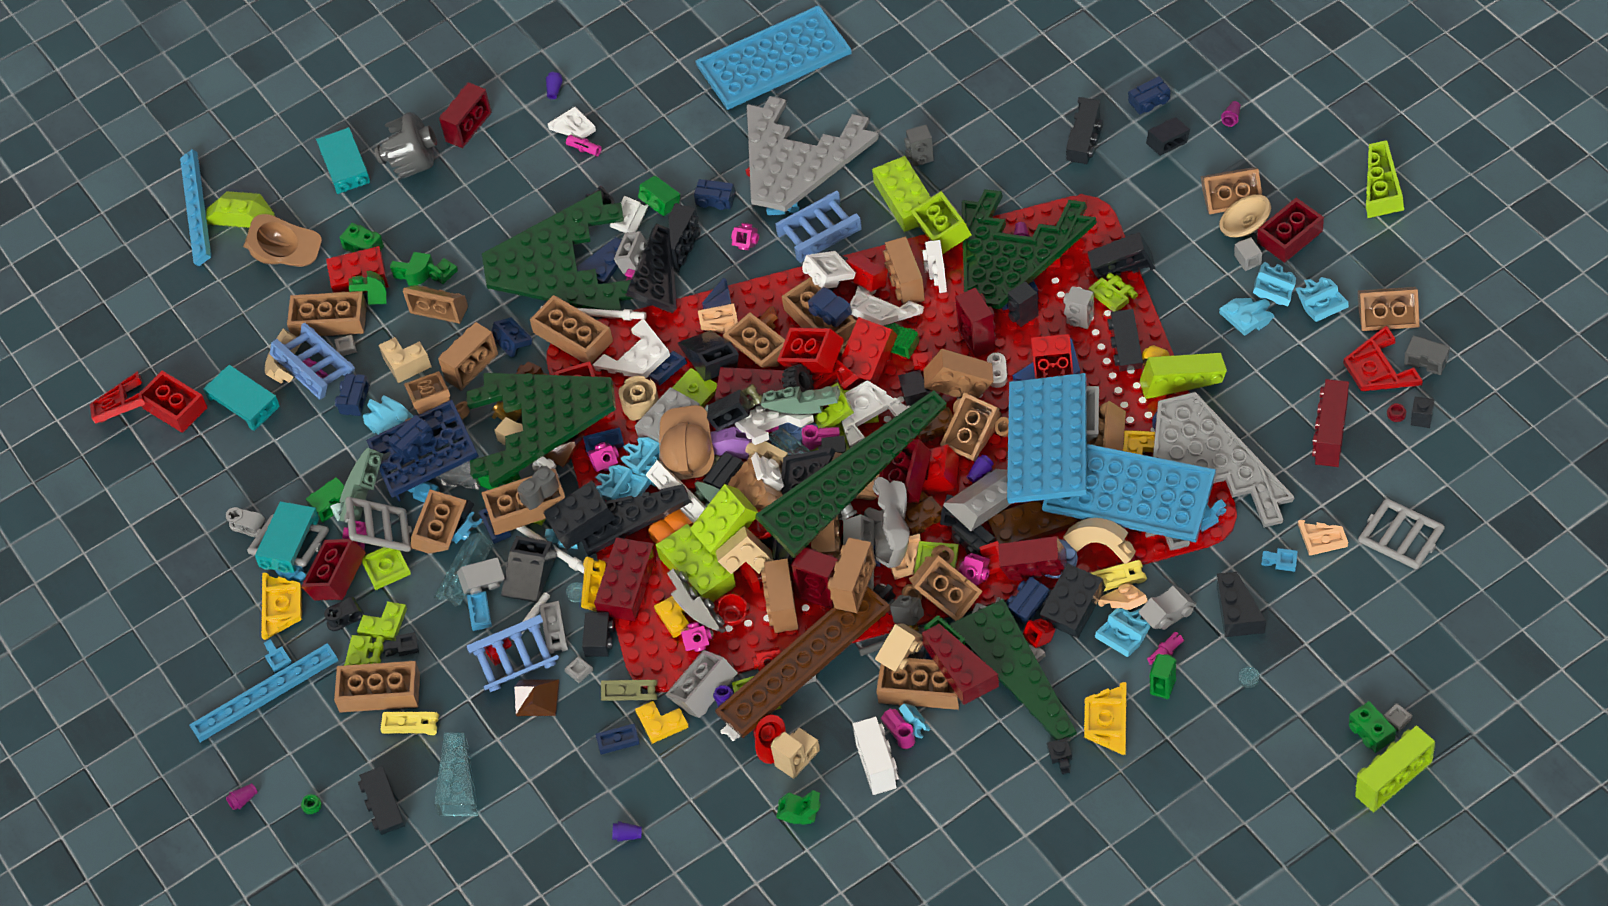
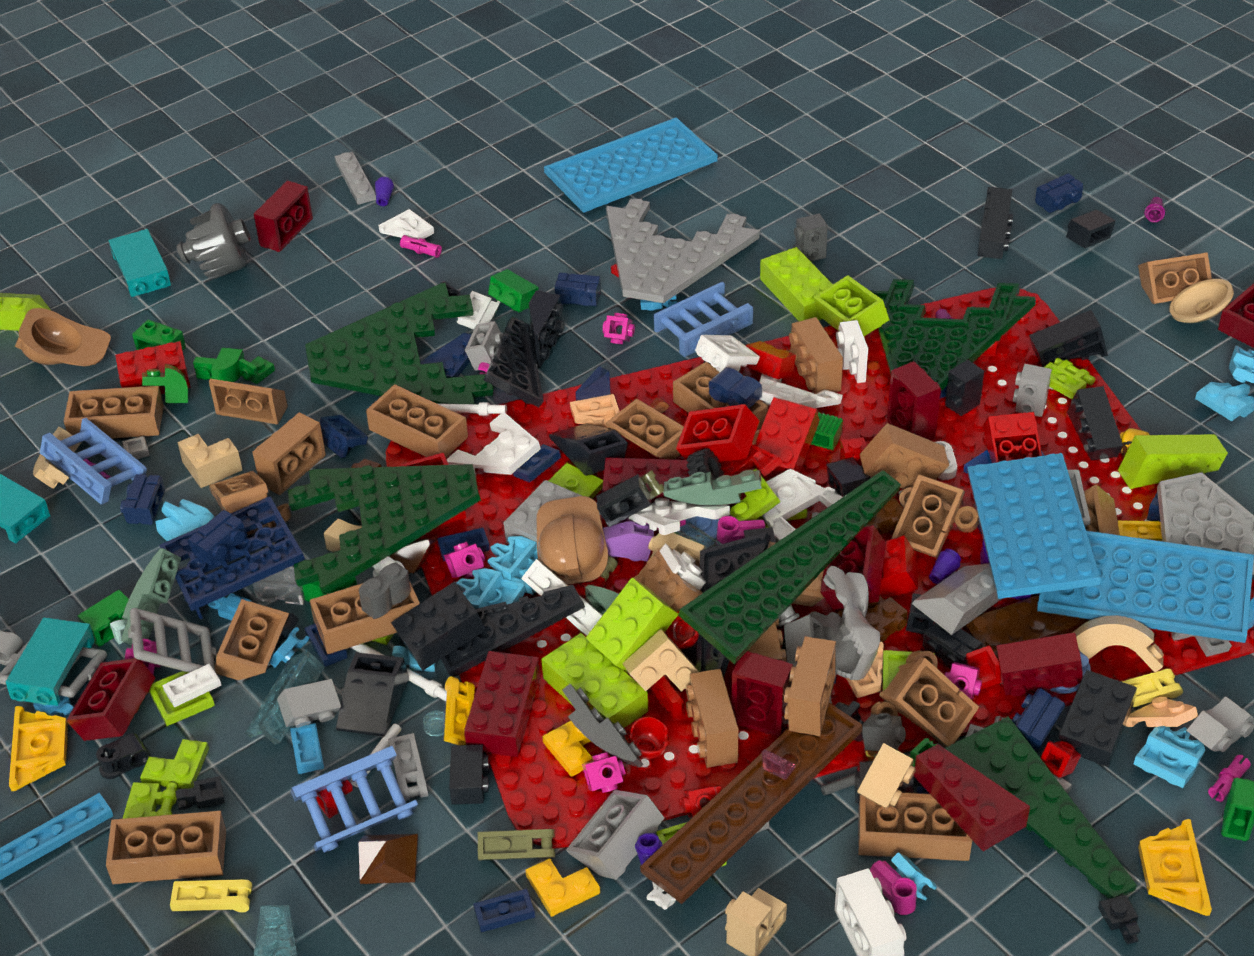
camera: 10 degrees left, 10 degrees down
dark azure plate [264,639,292,674] -> none
pearl gold bracket [492,401,522,422] -> none
light grey tile [565,656,593,683] -> none
tan brick [619,376,659,421] -> none
orange brick [648,509,693,544] -> none
black brick [703,452,743,490] -> none
red piece [753,714,786,764] -> none
light grey brick [1234,237,1262,271] -> none
none -> white plate [162,663,221,707]
none -> light grey plate [334,152,376,205]
none -> clear pink slope [762,749,795,780]

